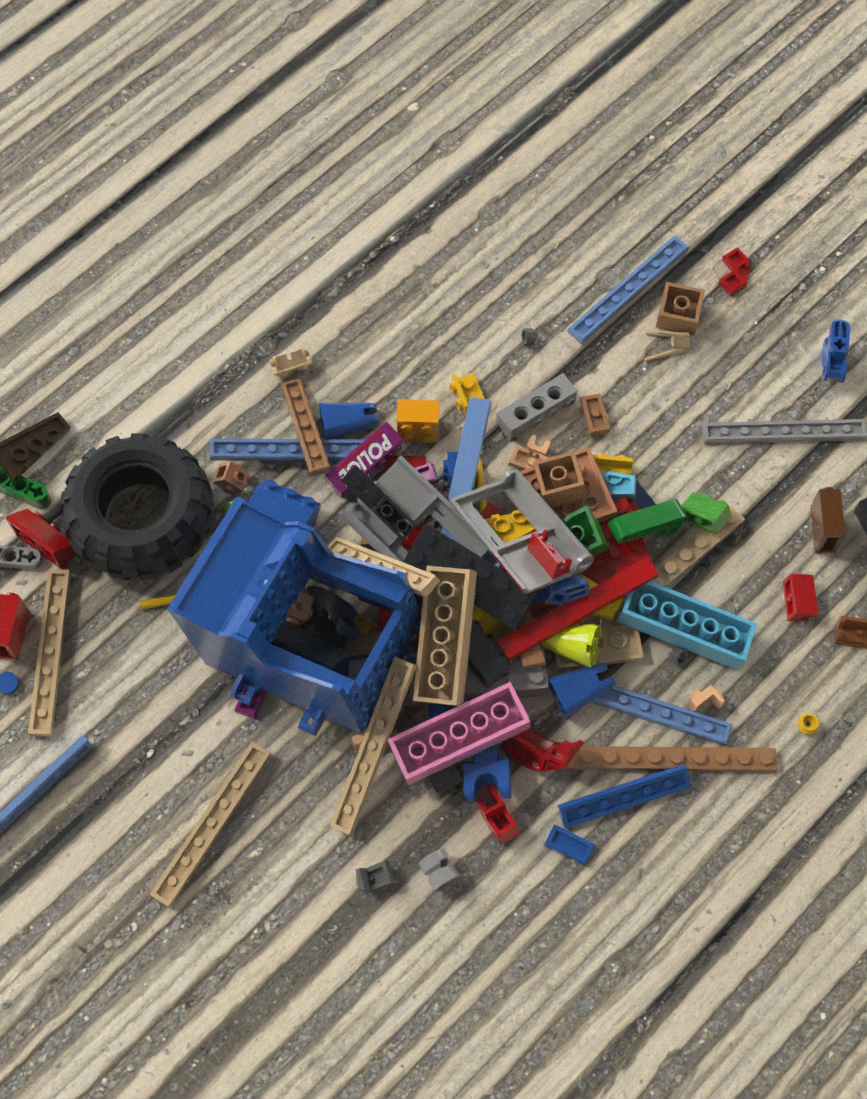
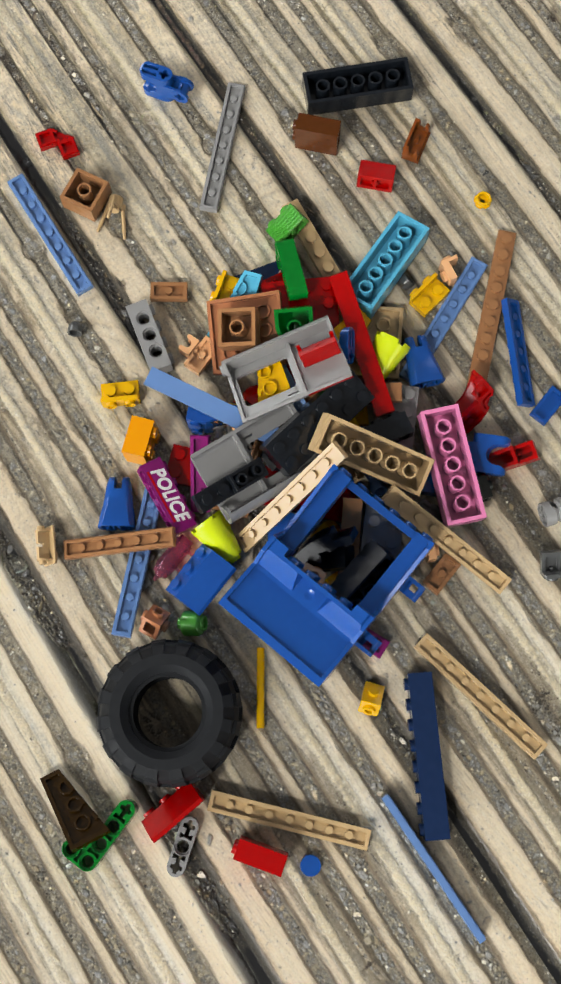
camera: 75 degrees left, 10 degrees up
none -> clear pink piece [153,534,194,581]
none -> neon yellow cone [191,510,242,563]
none -> yellow bracket [358,681,385,716]
none -> dark blue brick [403,672,451,841]
none -> yellow bracket [409,272,451,318]
none -> medium nougat plate [421,553,461,596]

